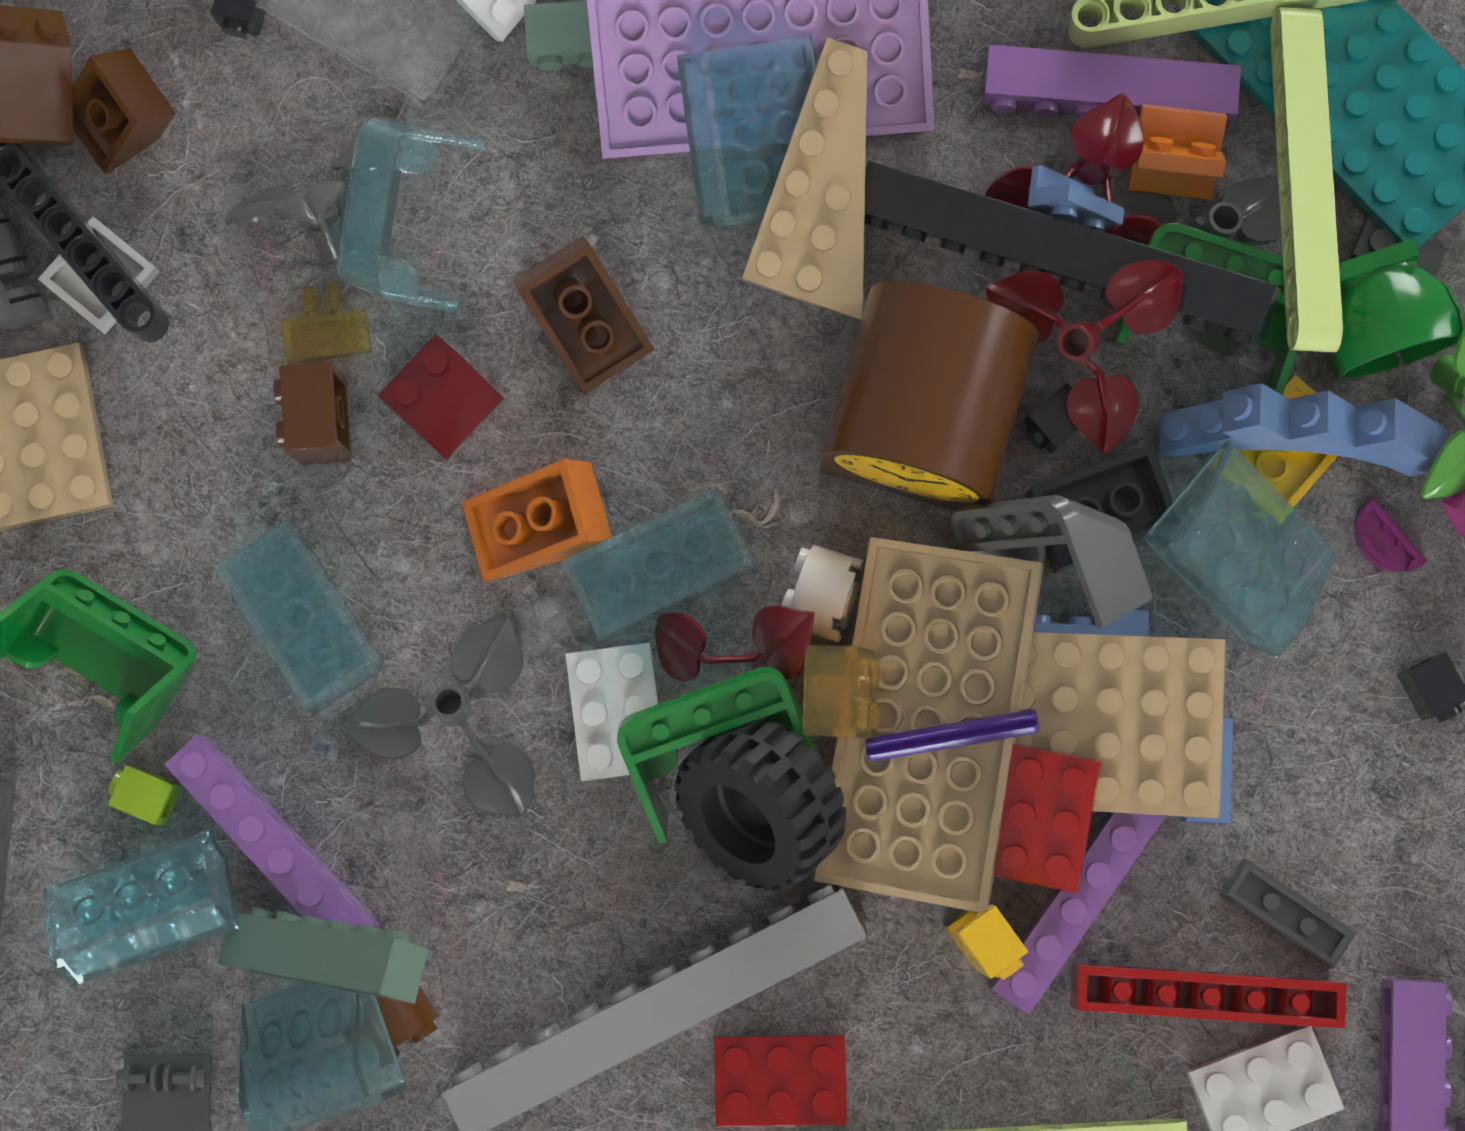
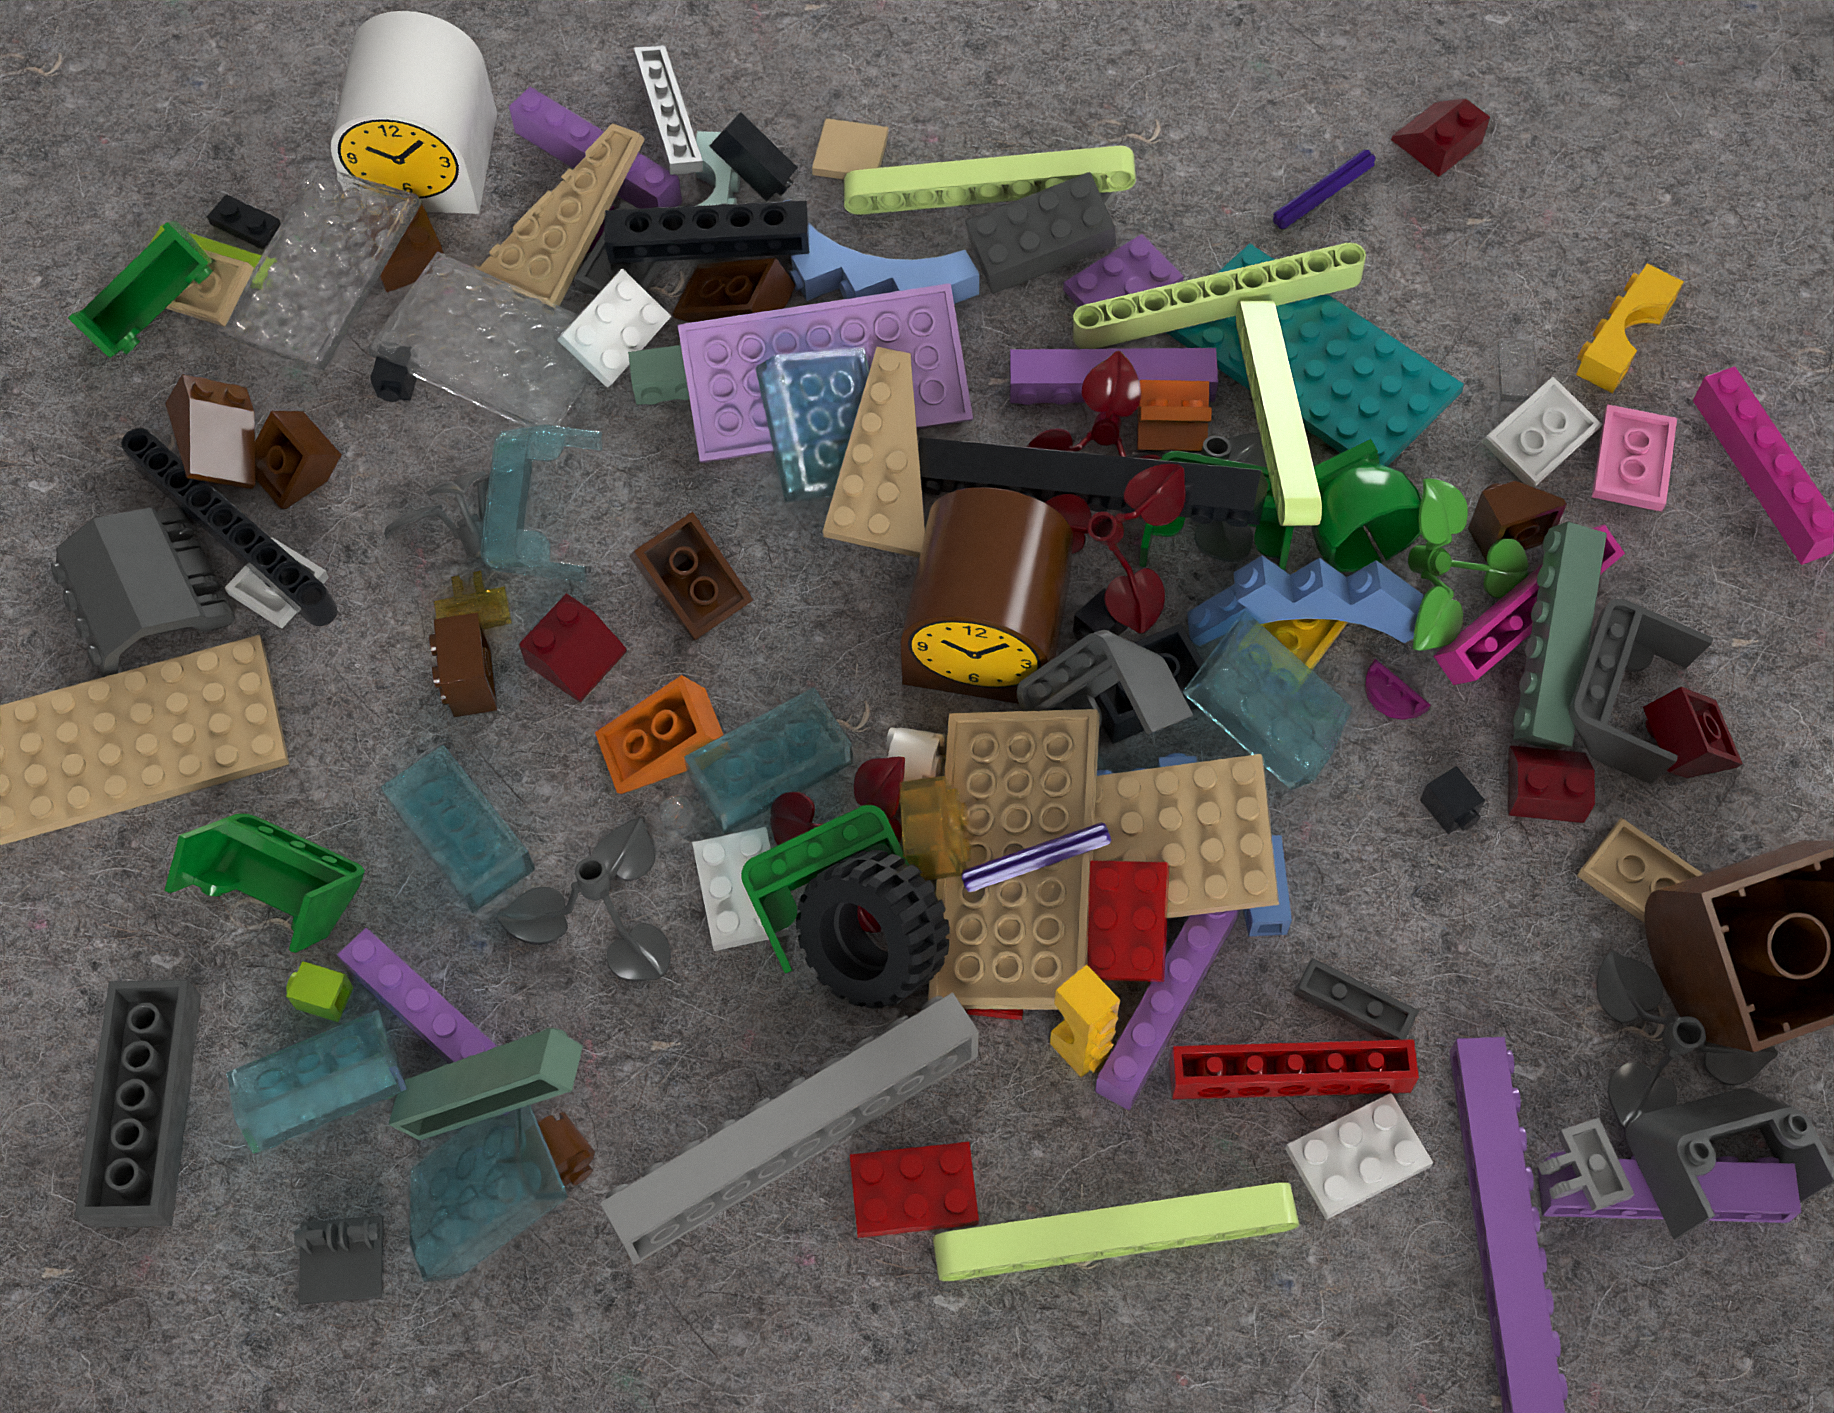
camera: 10 degrees left, 20 degrees down
medium blue bracket [1028,165,1124,232] -> none

